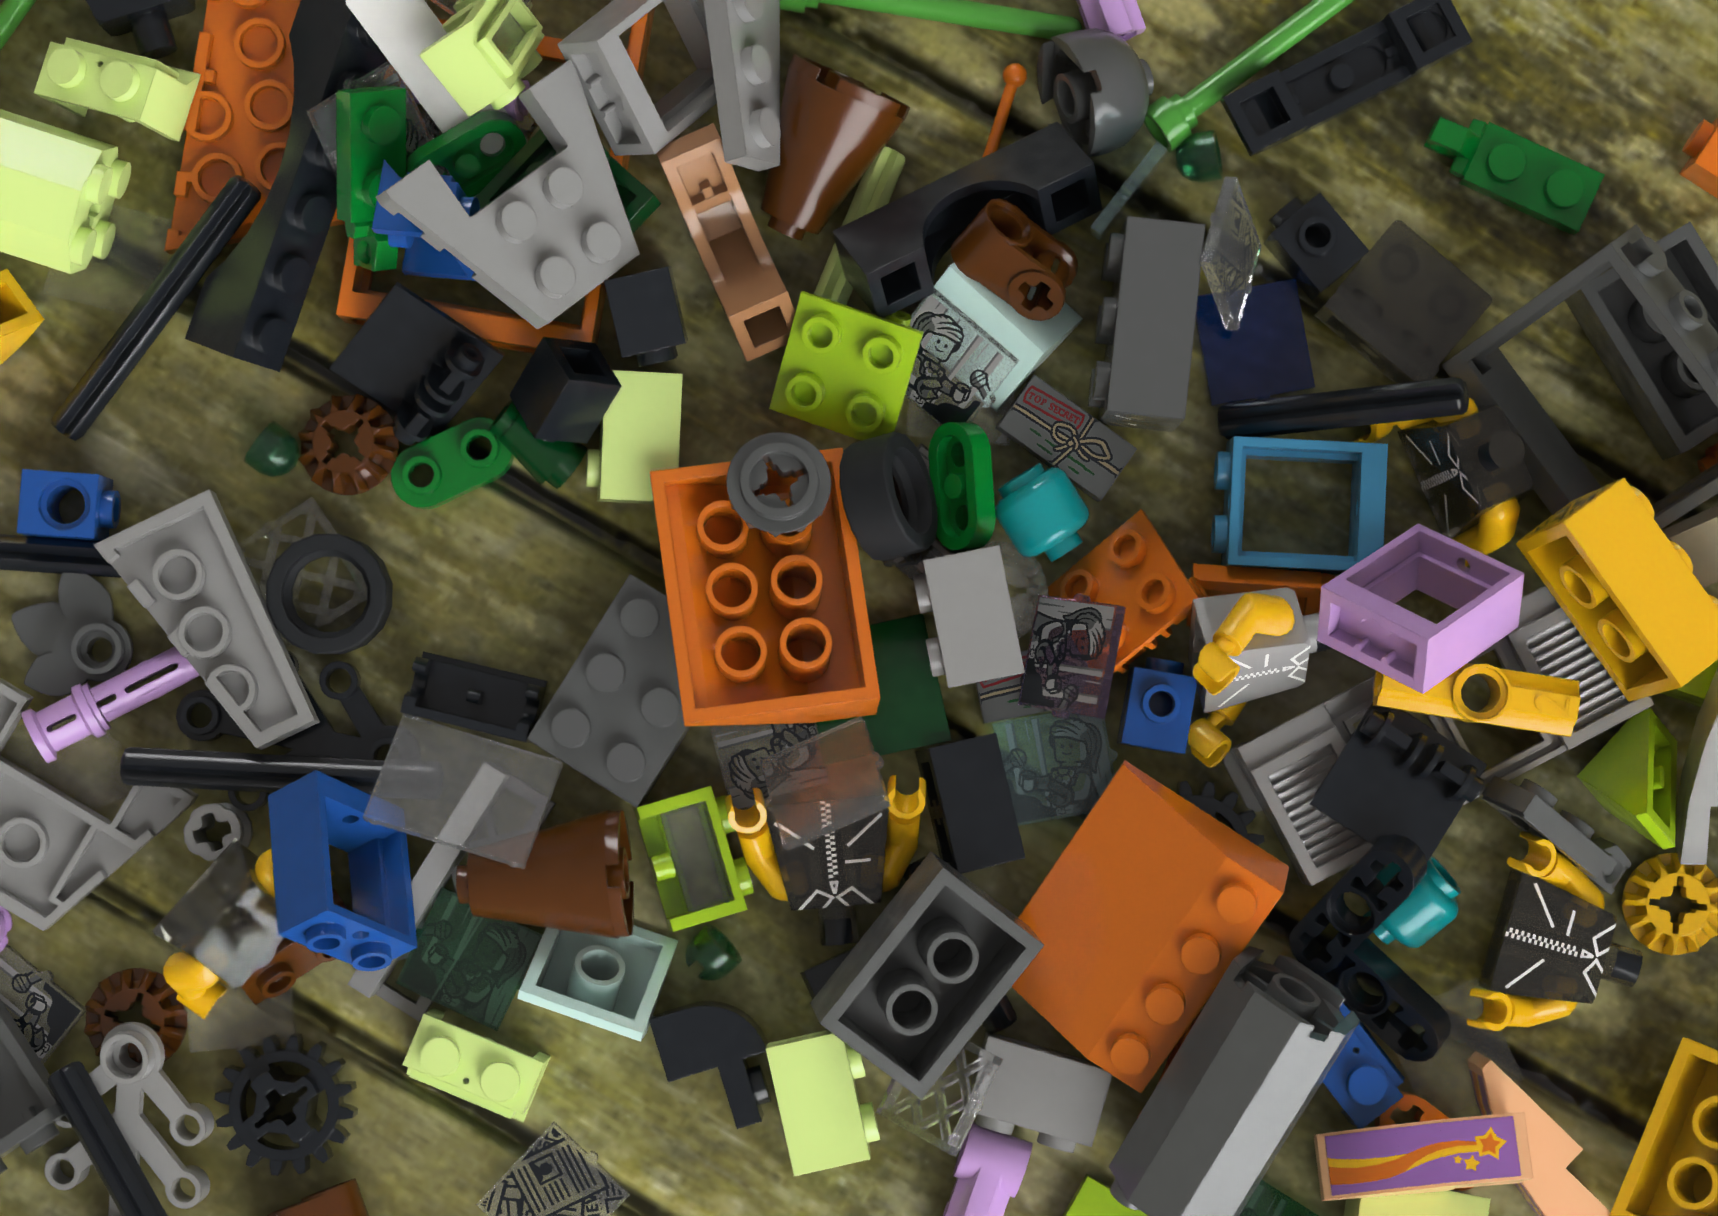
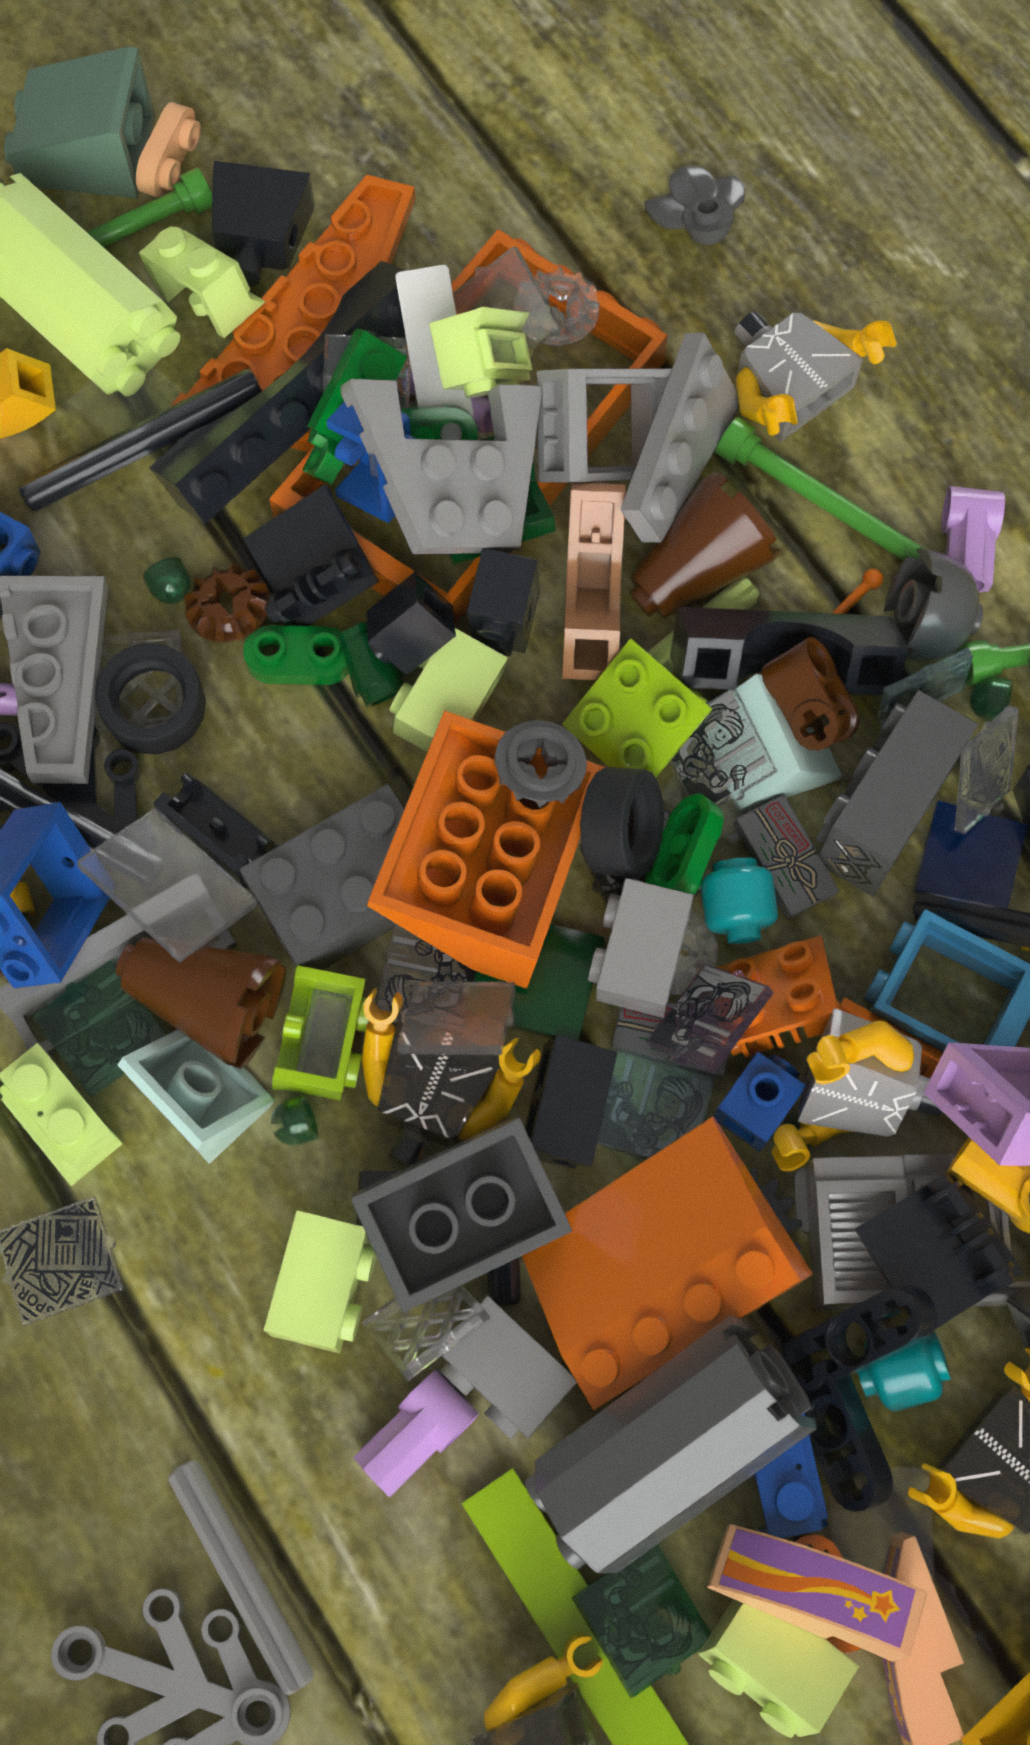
camera: 25 degrees right, 15 degrees down
black brick [649,1001,771,1129] -> none

